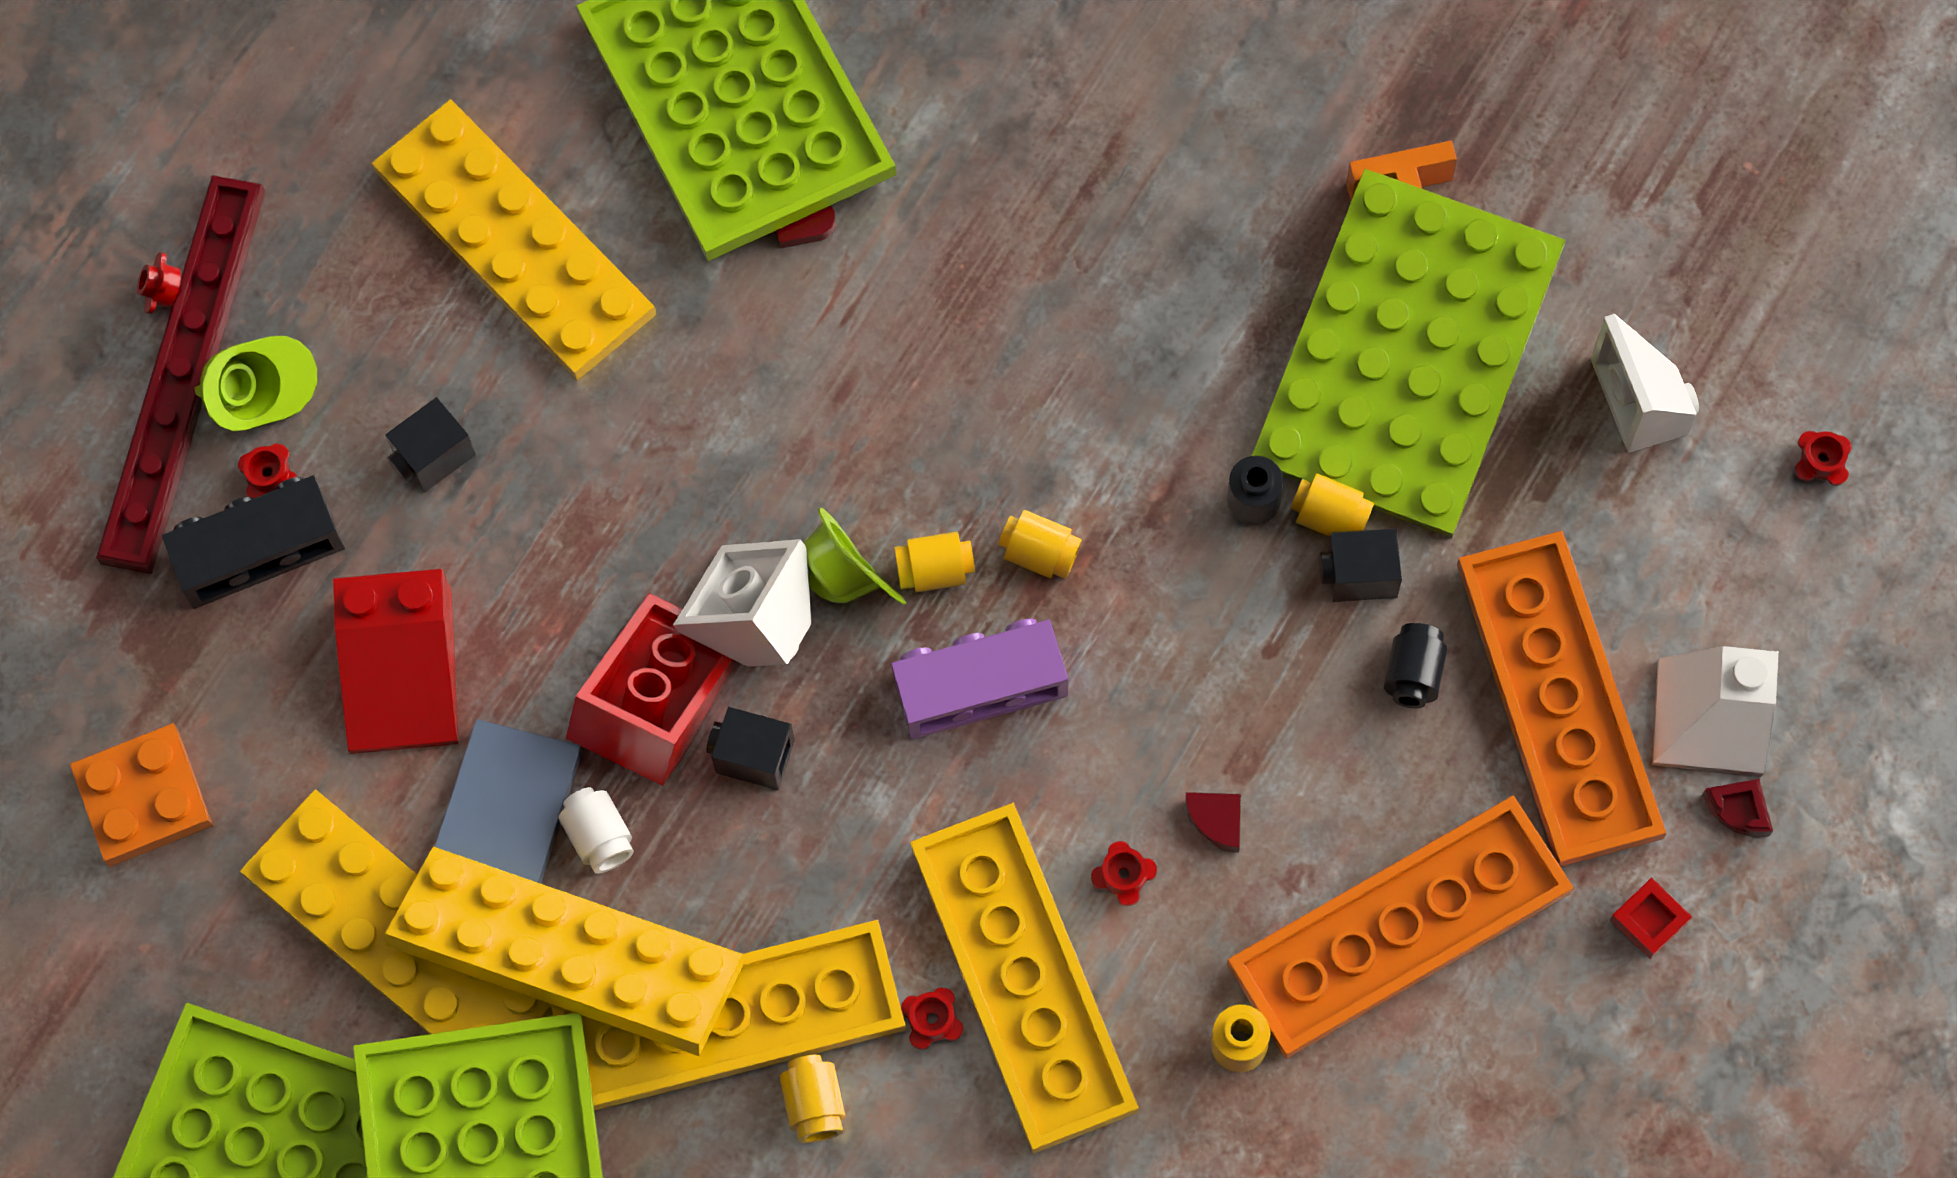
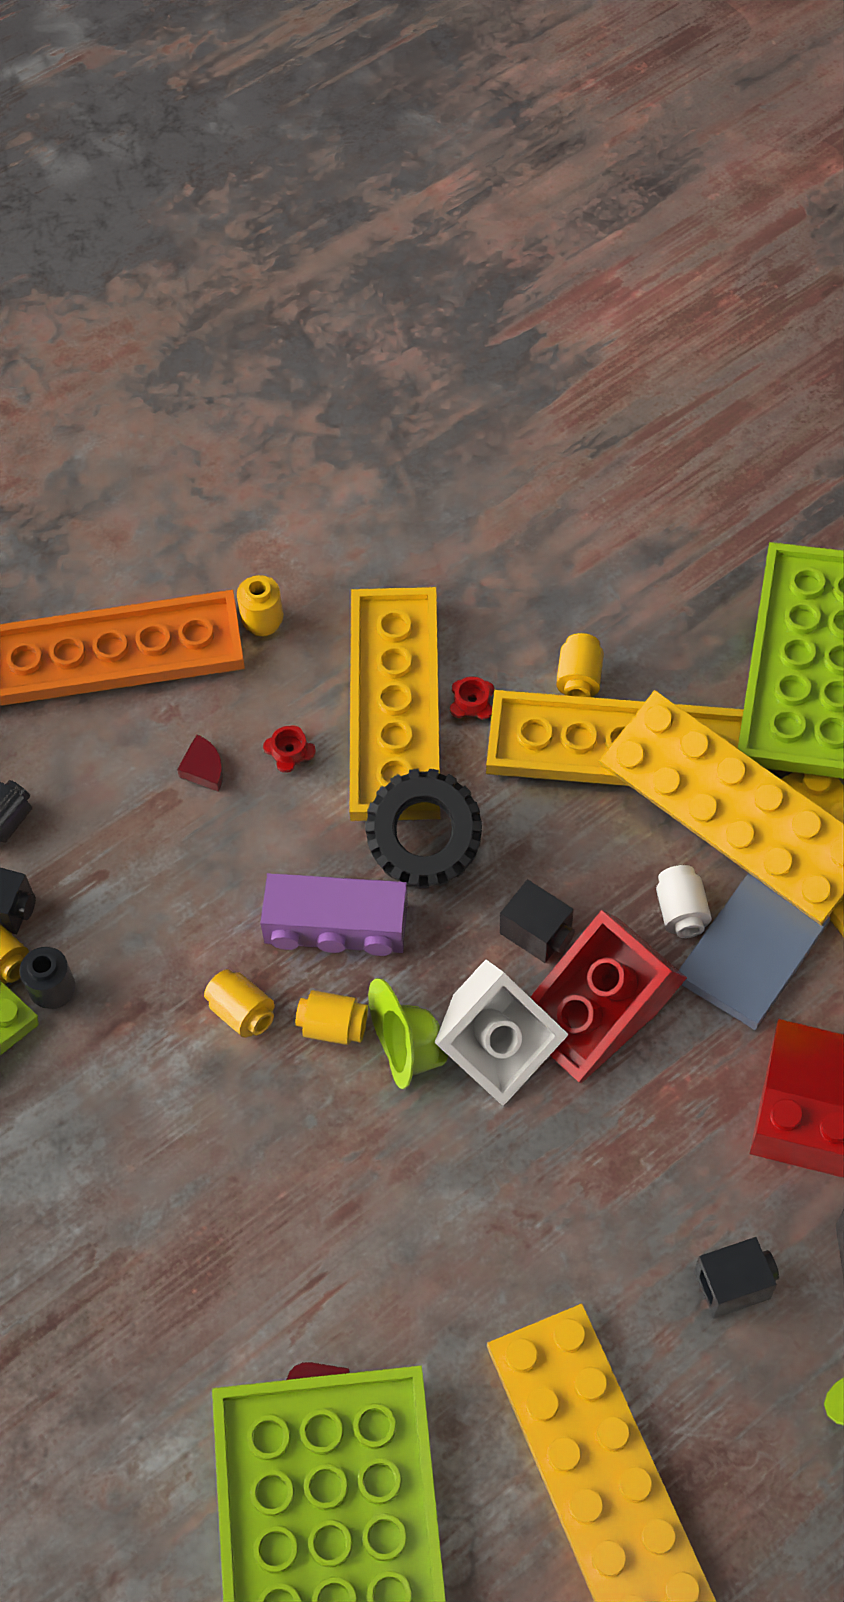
camera: 160 degrees left, 10 degrees down
none -> black tyre [365,768,482,888]

